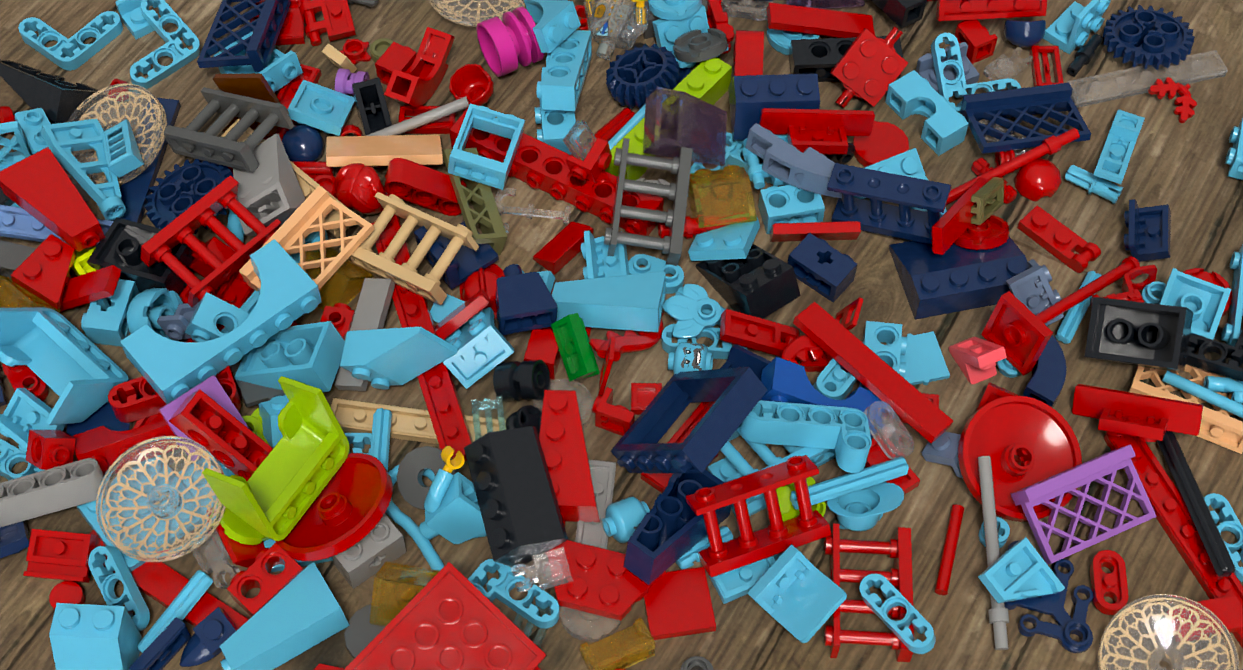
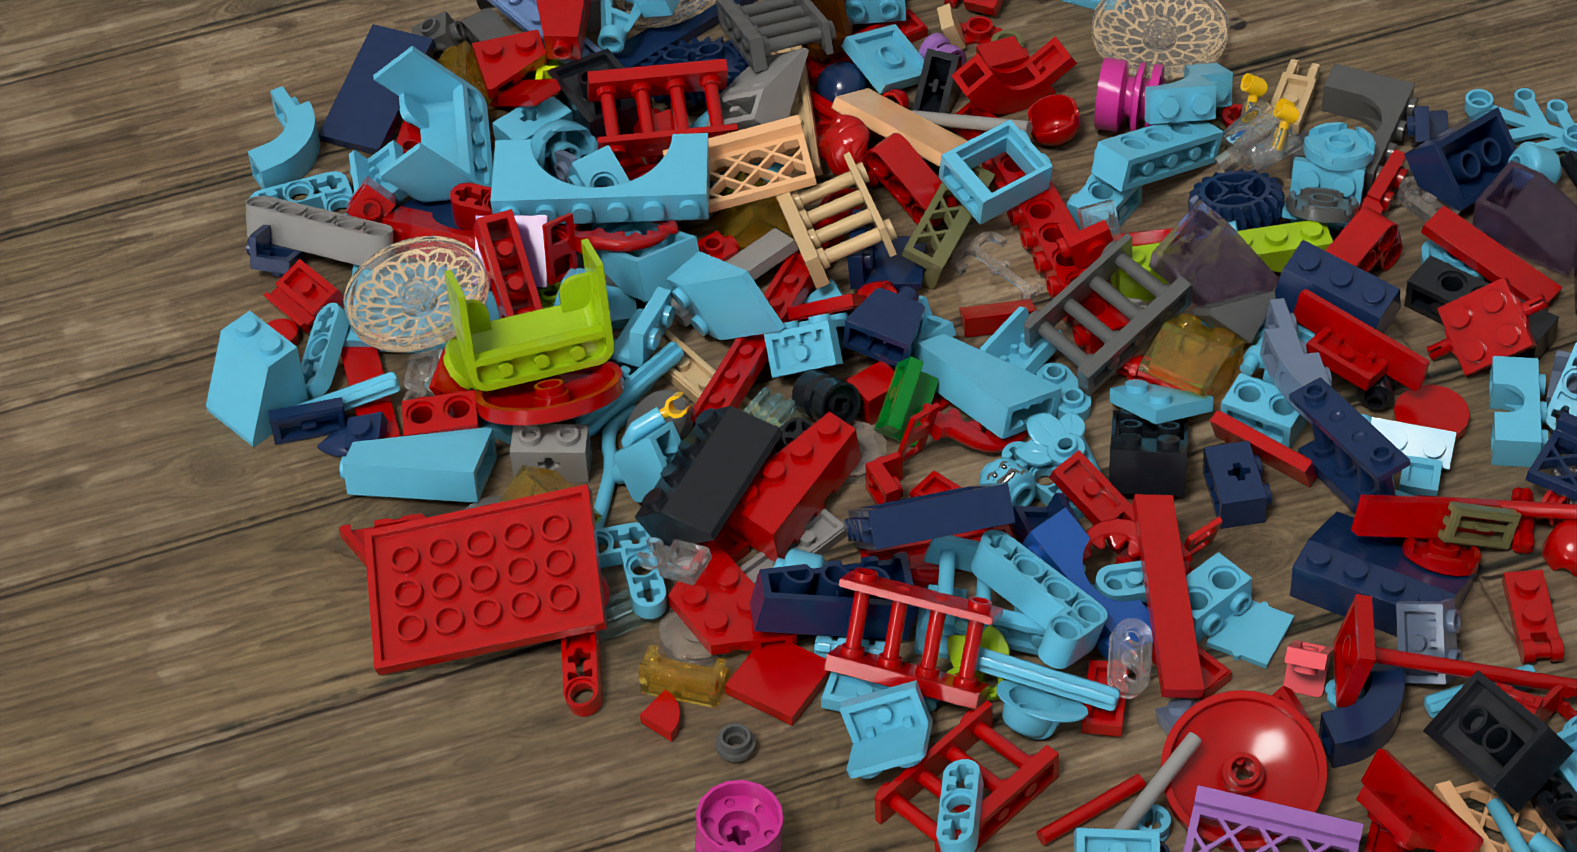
camera: 45 degrees right, 10 degrees down
none -> red piece [542,213,678,285]
none -> medium azure bracket [610,287,675,367]
none -> dark grey slope [1193,291,1276,343]

